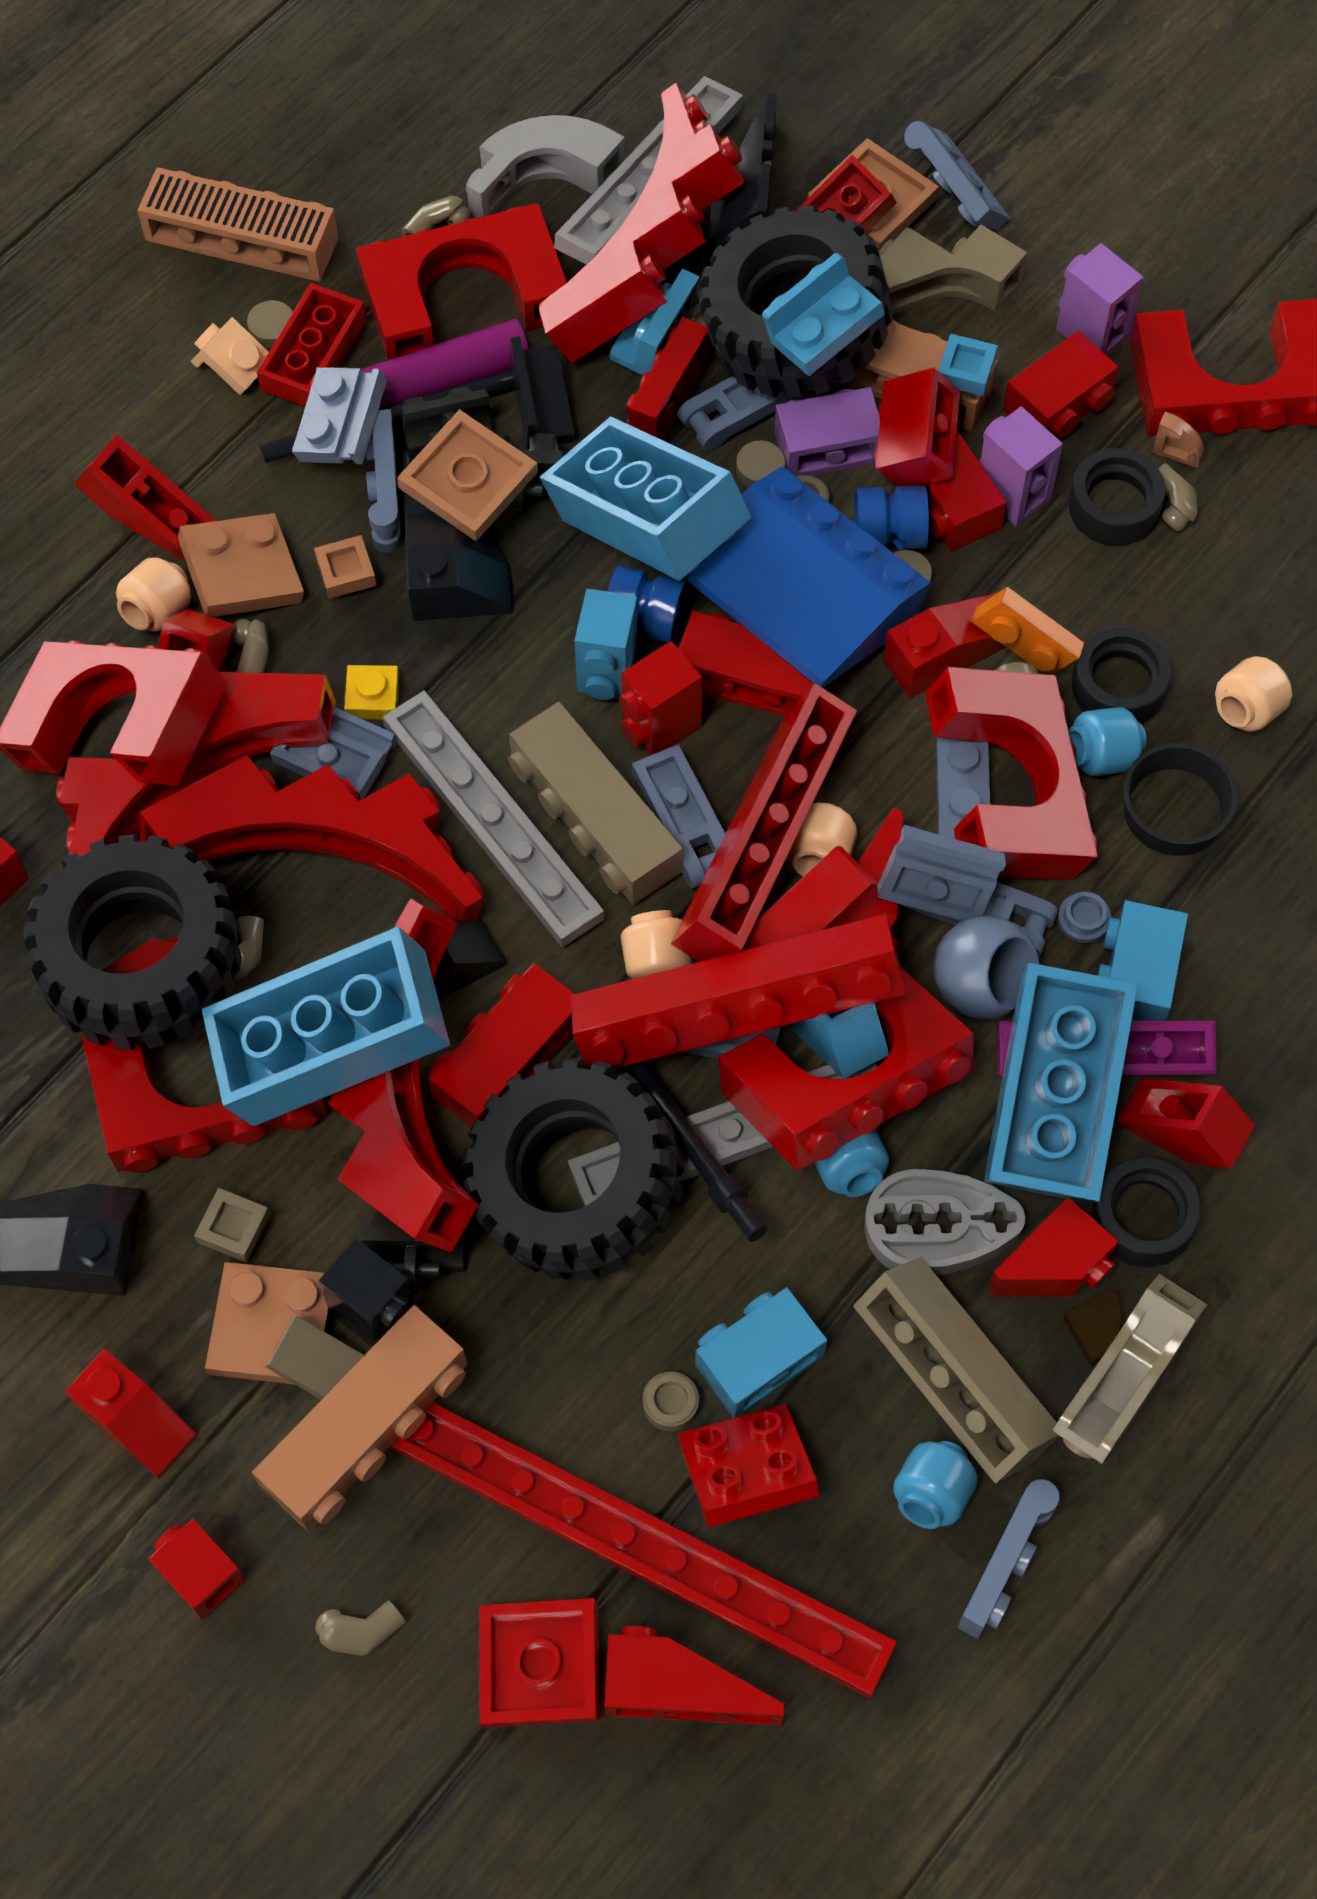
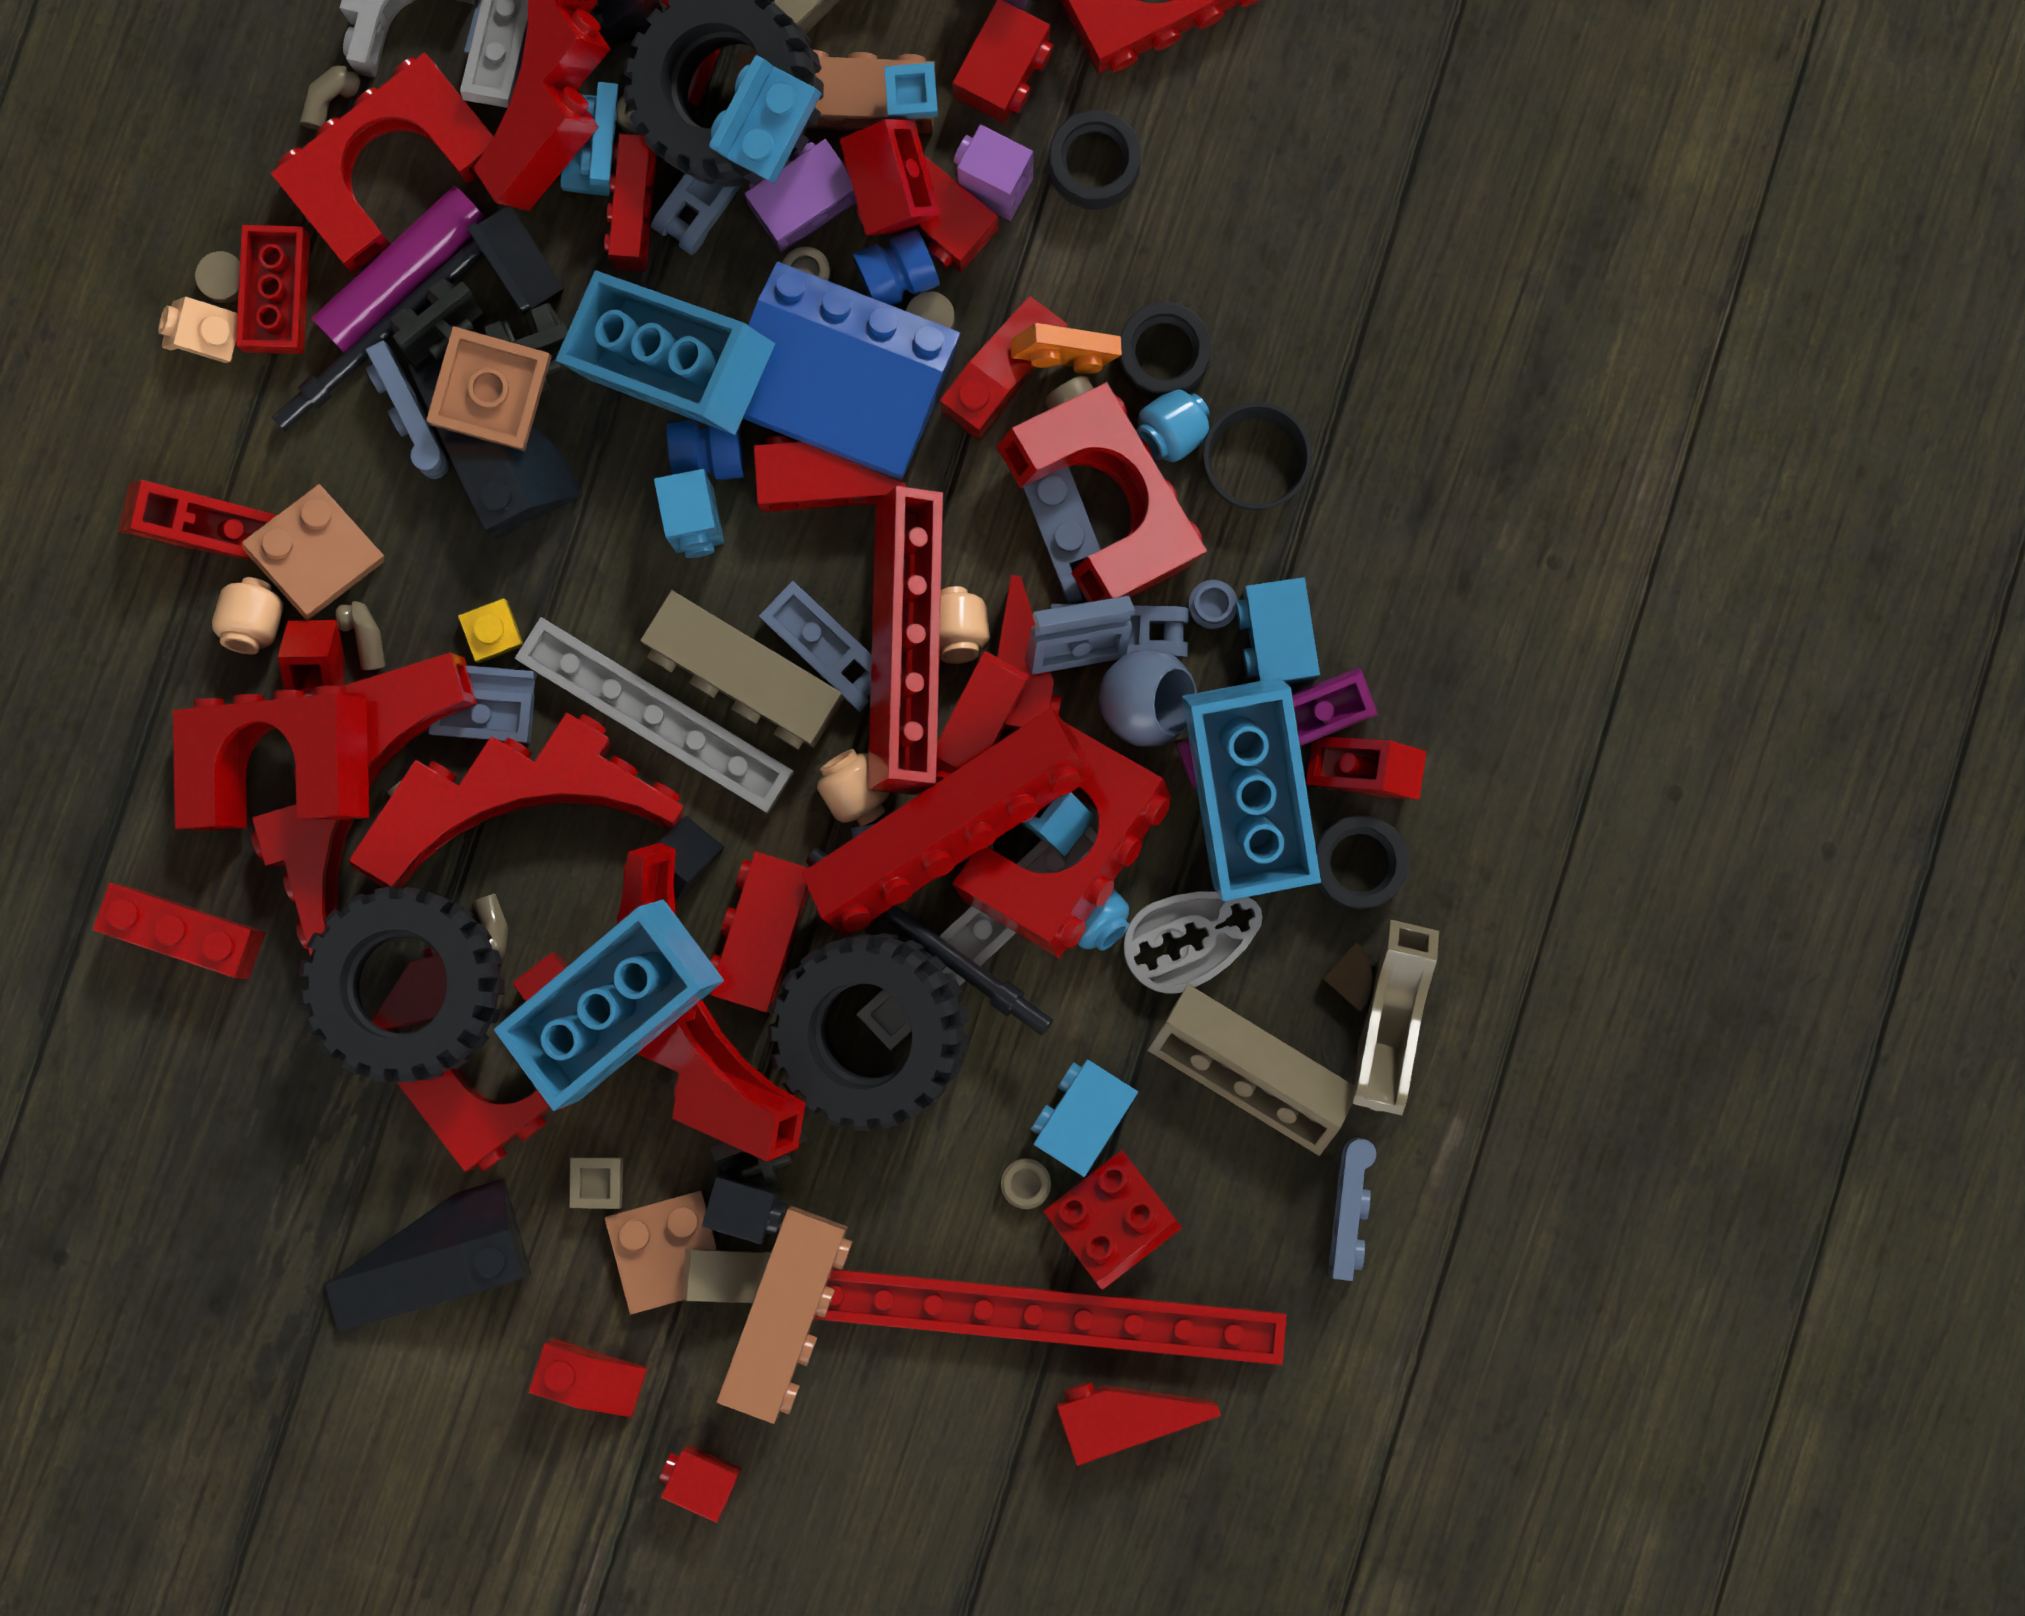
camera: 20 degrees left, 20 degrees up
nougat brick [137,167,339,282] -> none
plate [292,368,387,464] -> none
nougat plate [314,535,377,599] -> none
dark tan arm [315,1600,406,1656] -> none
red plate [479,1598,600,1728] -> none
red brick [619,641,702,756] -> none
dark tan tile [736,441,785,488] -> none
dark azure head [893,1441,978,1529] -> none
red slope [988,1197,1119,1297] -> none
nougat tile [1152,412,1204,468] -> none
dark tan arm [1158,463,1198,531] -> none
light nougat head [1215,656,1292,732] -> none

